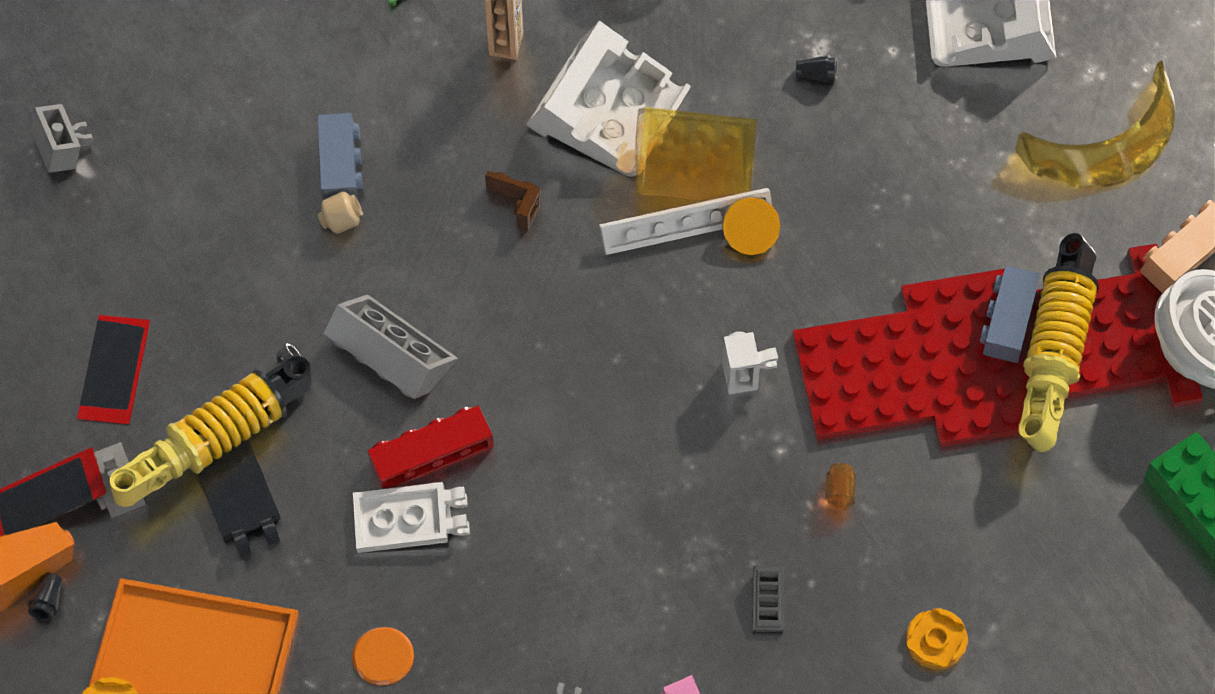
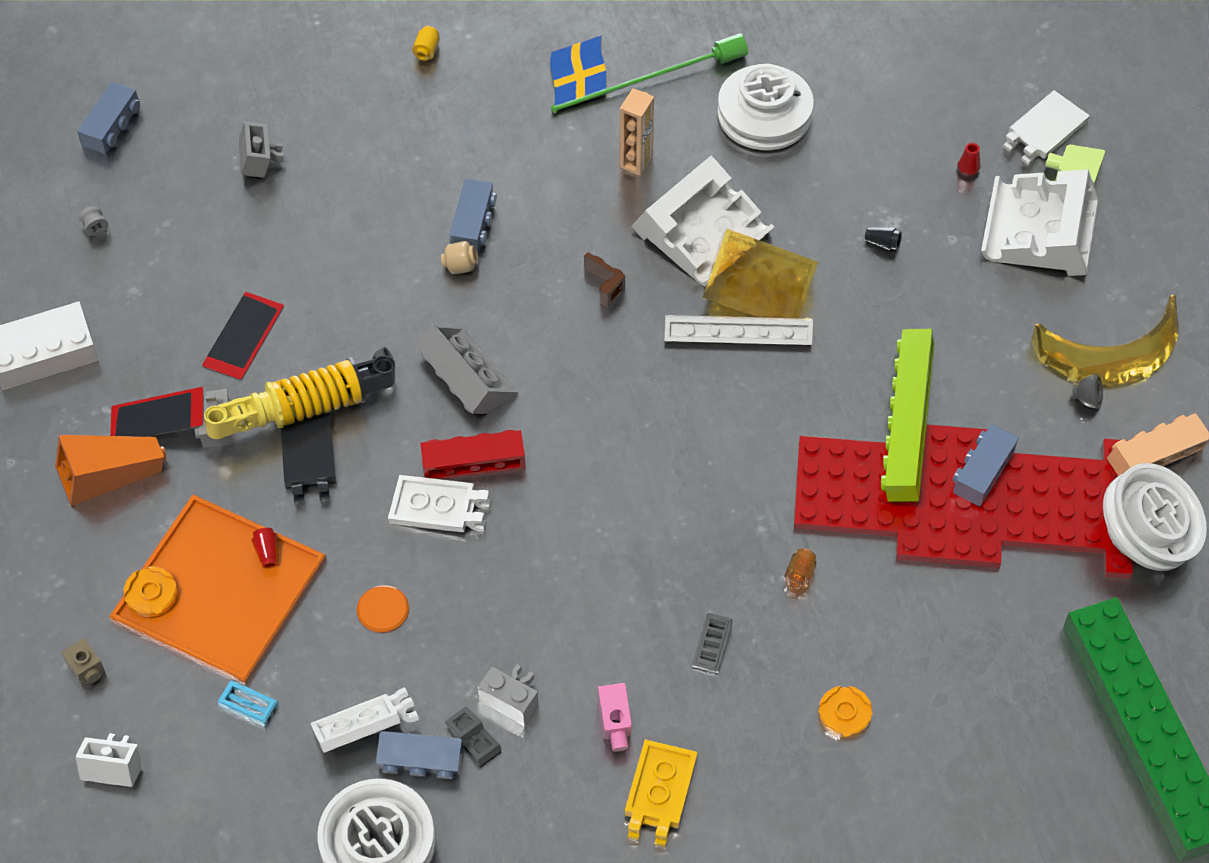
camera: 15 degrees right, 5 degrees down
black cone [27,573,62,621] -> none
light orange tile [722,197,781,255] -> none
white brick [722,332,778,394] -> none
piece [1019,233,1099,452] -> none
none -> red cone [251,527,278,568]
none -> lime brick [881,328,935,502]
none -> dark grey brick [1073,374,1103,409]

